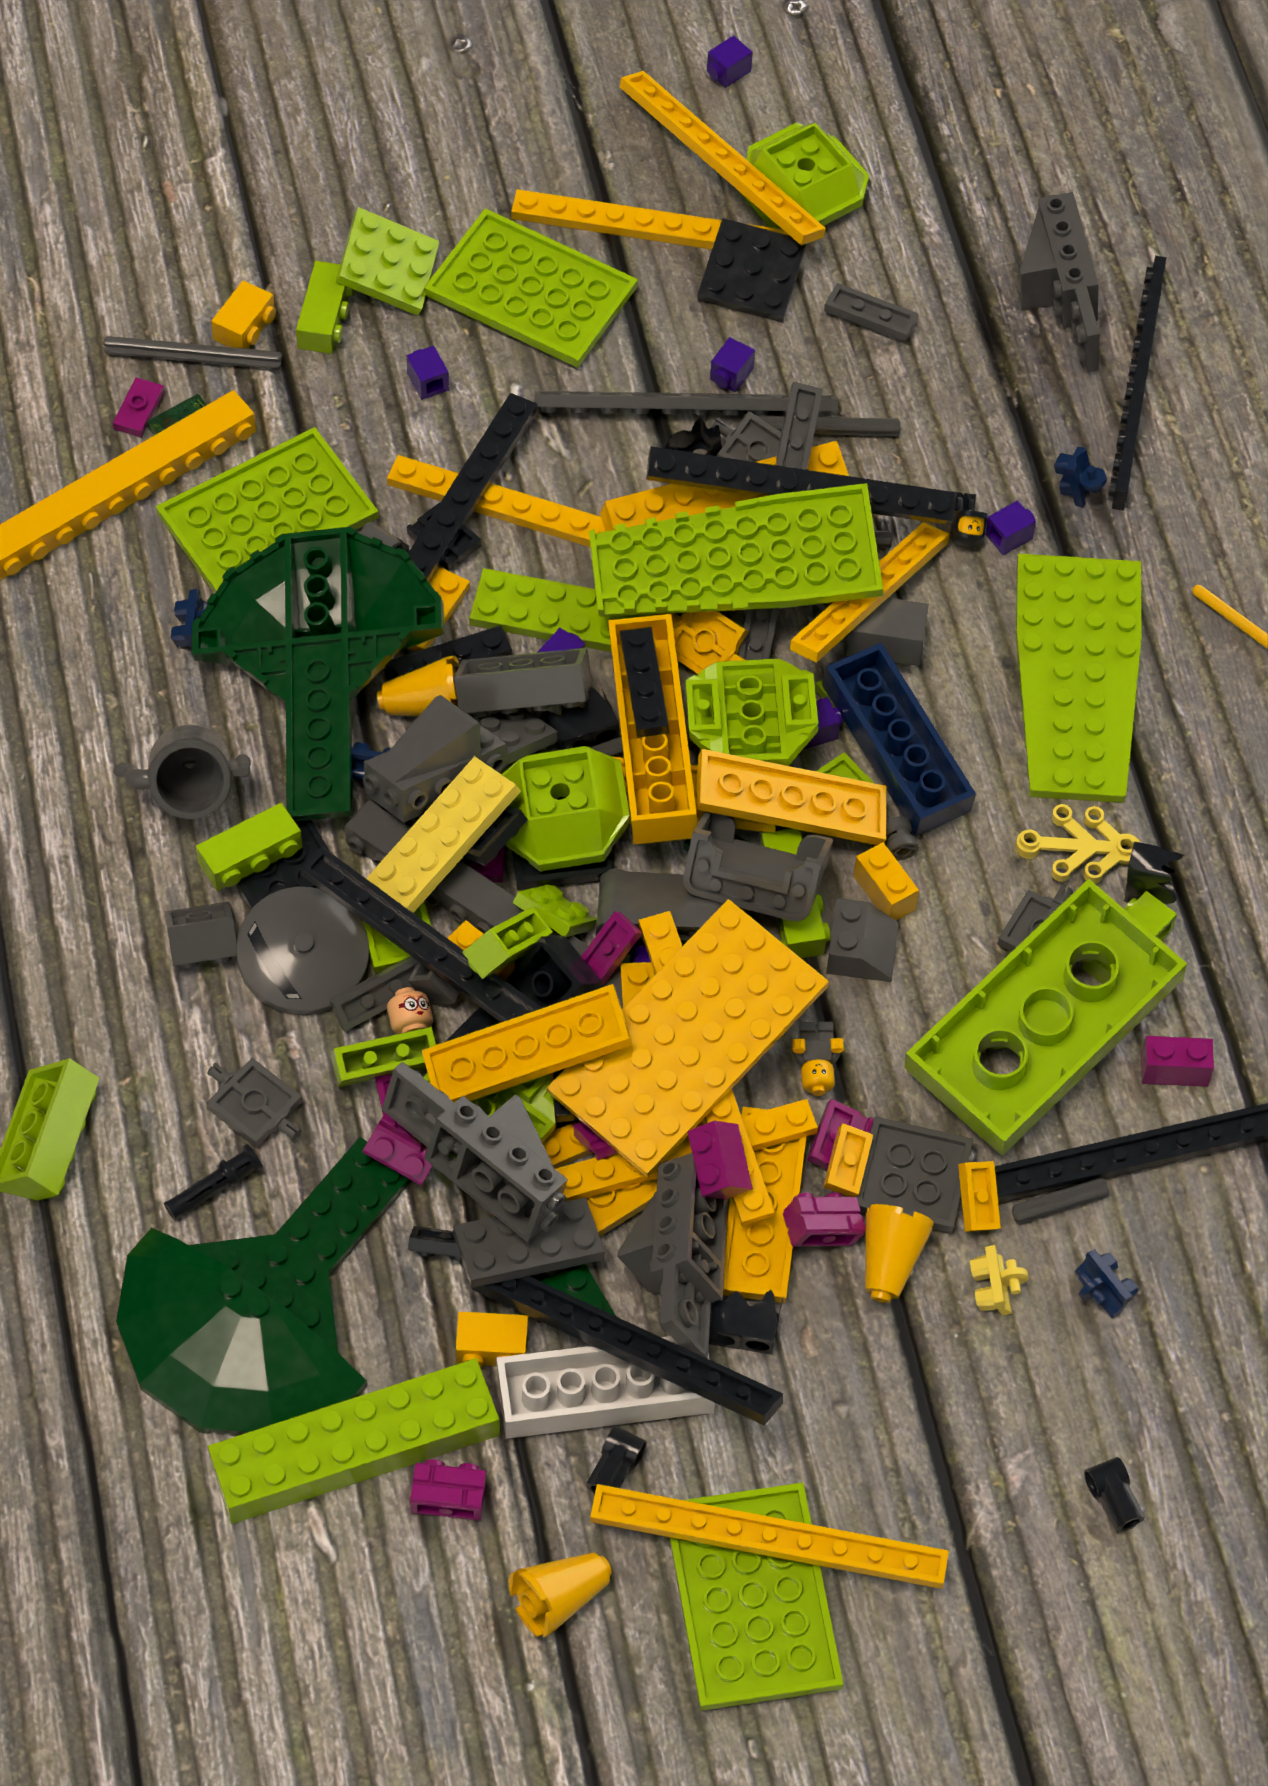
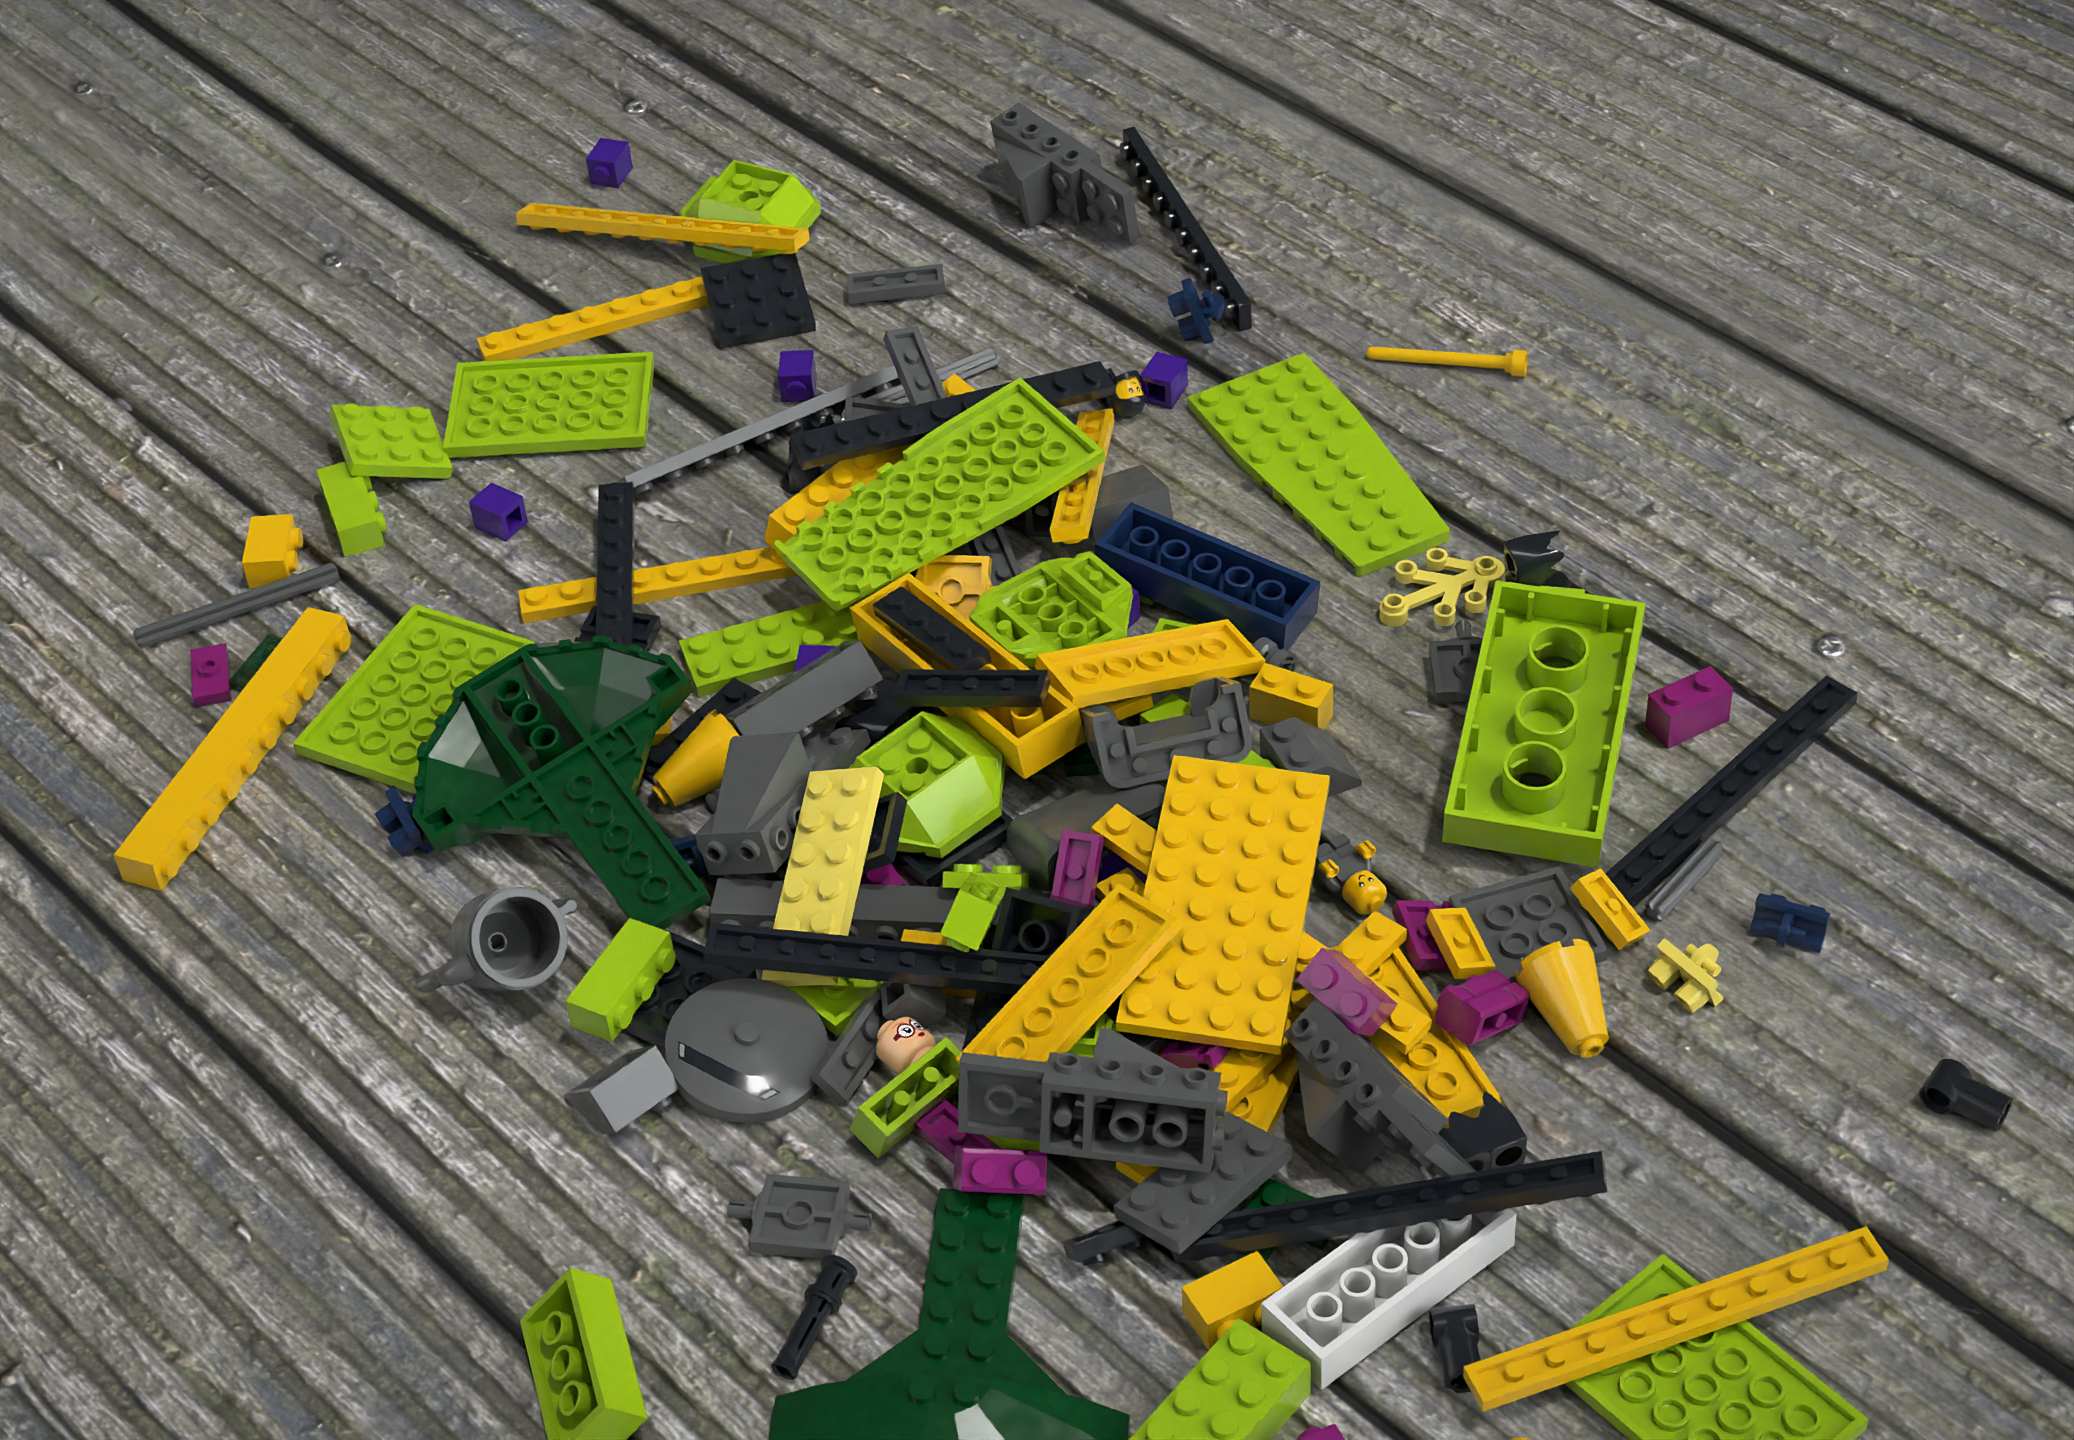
camera: 25 degrees left, 15 degrees down
none -> black plate [893,669,1051,708]

